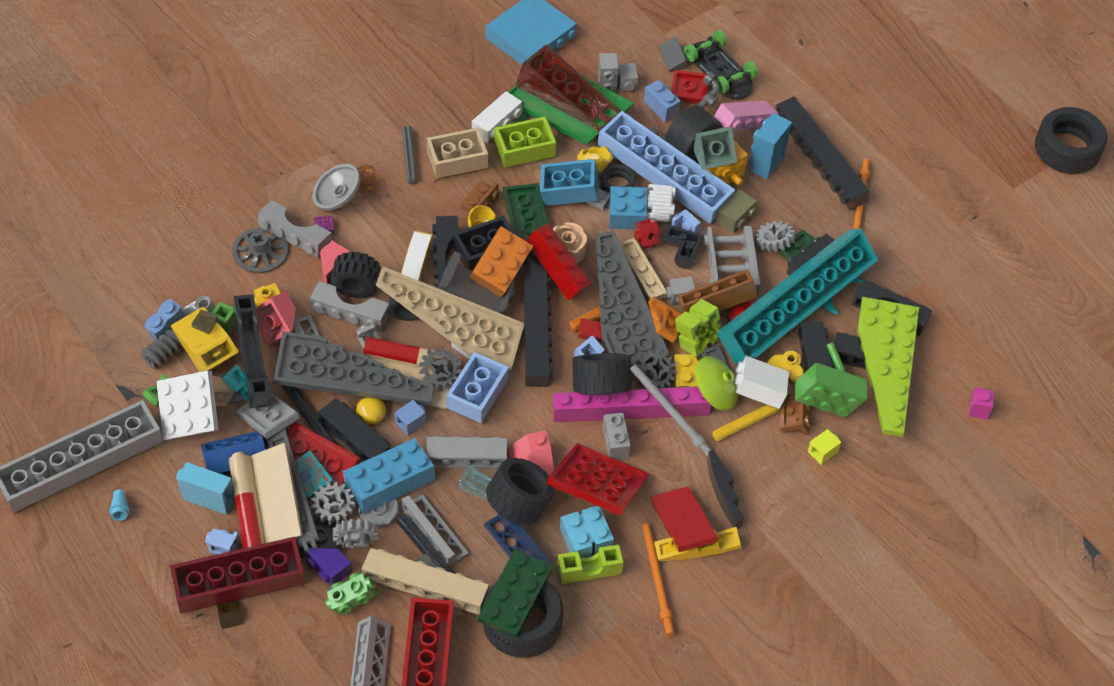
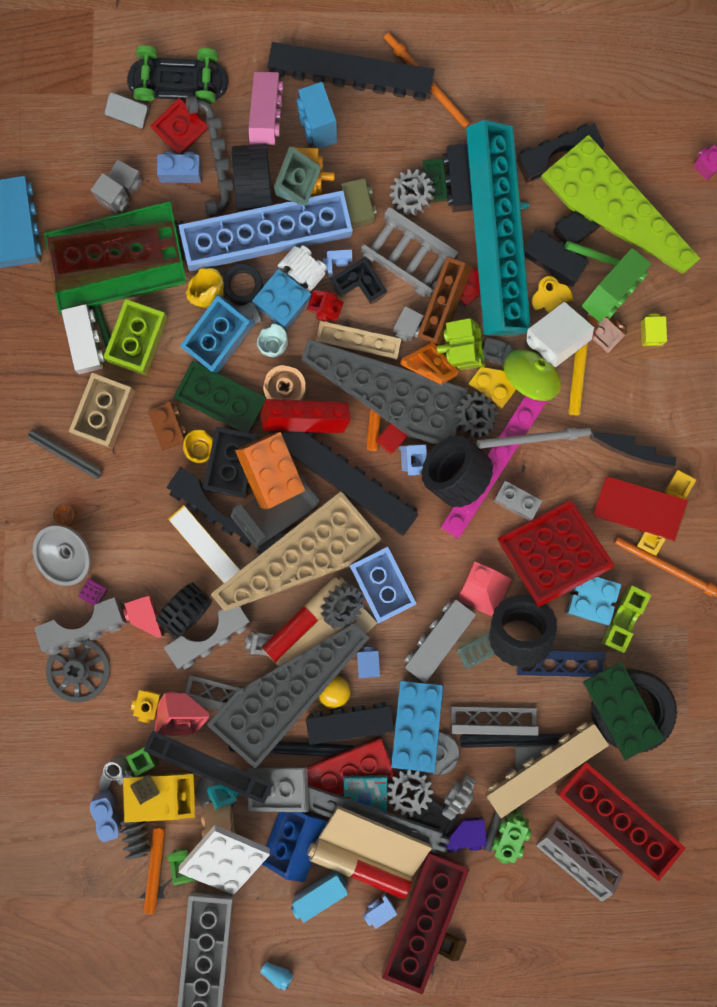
camera: 50 degrees left, 30 degrees up
none -> orange axle [143,827,165,914]
none -> light aqua hair [257,324,288,357]

